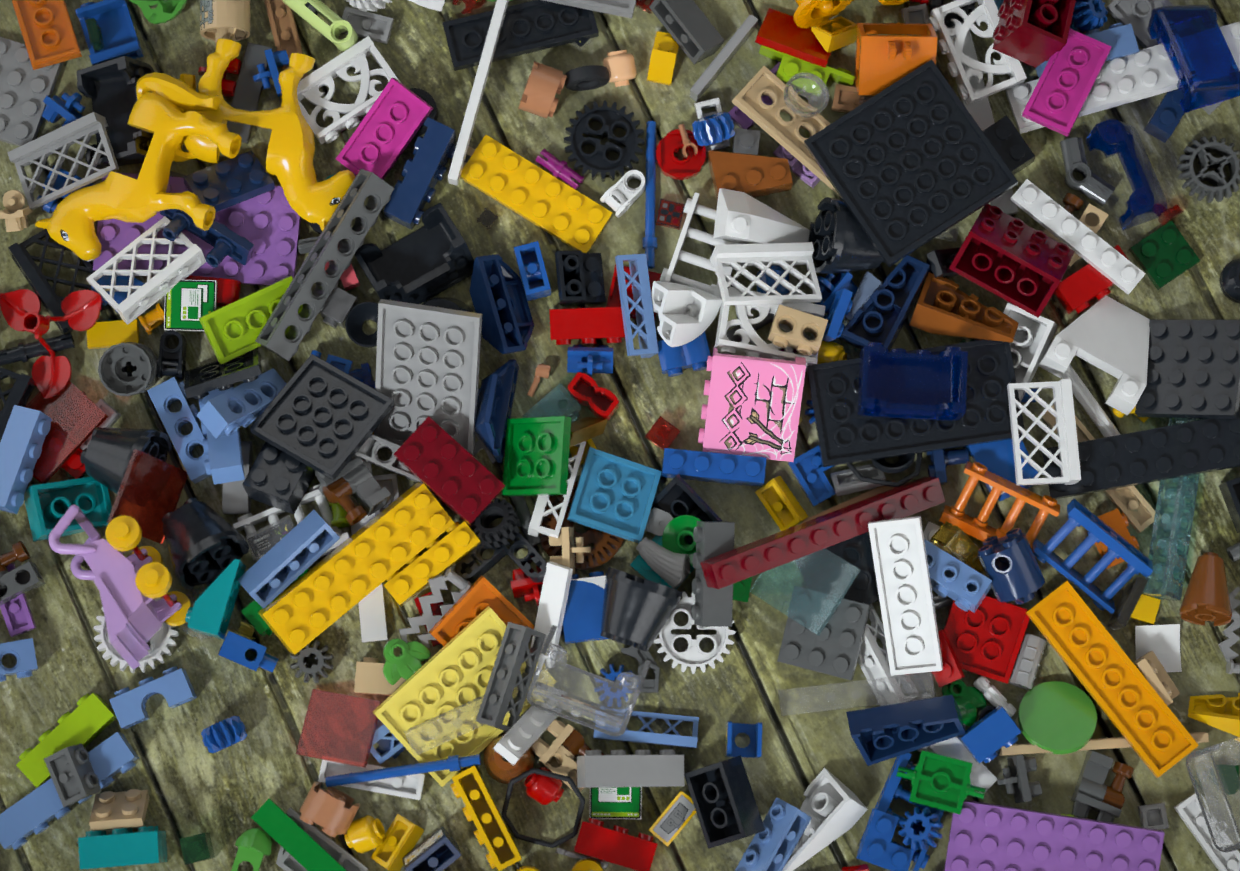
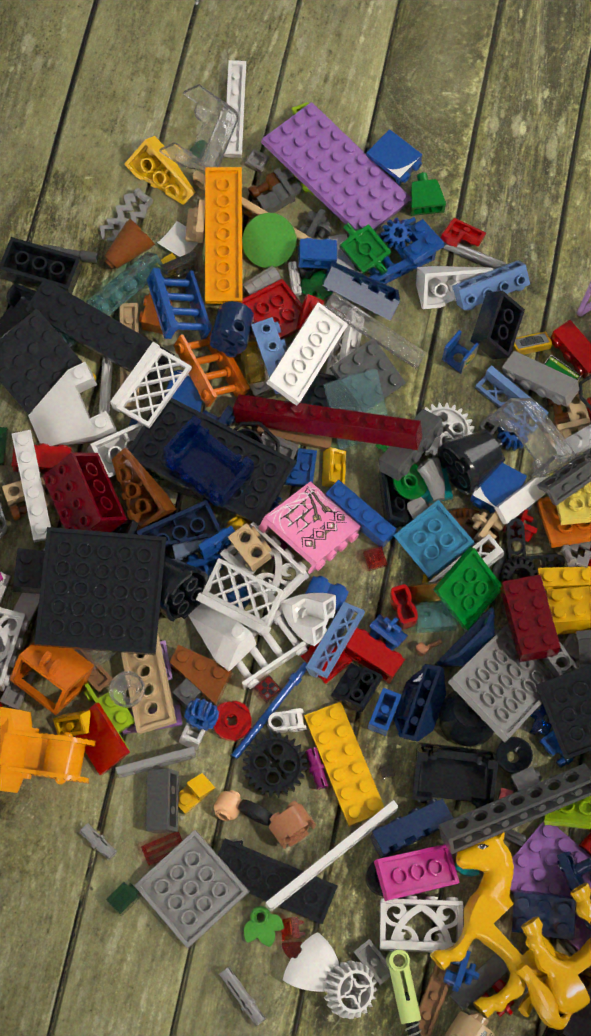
camera: 145 degrees left, 10 degrees down
nougat hand [678,124,698,158] -> none

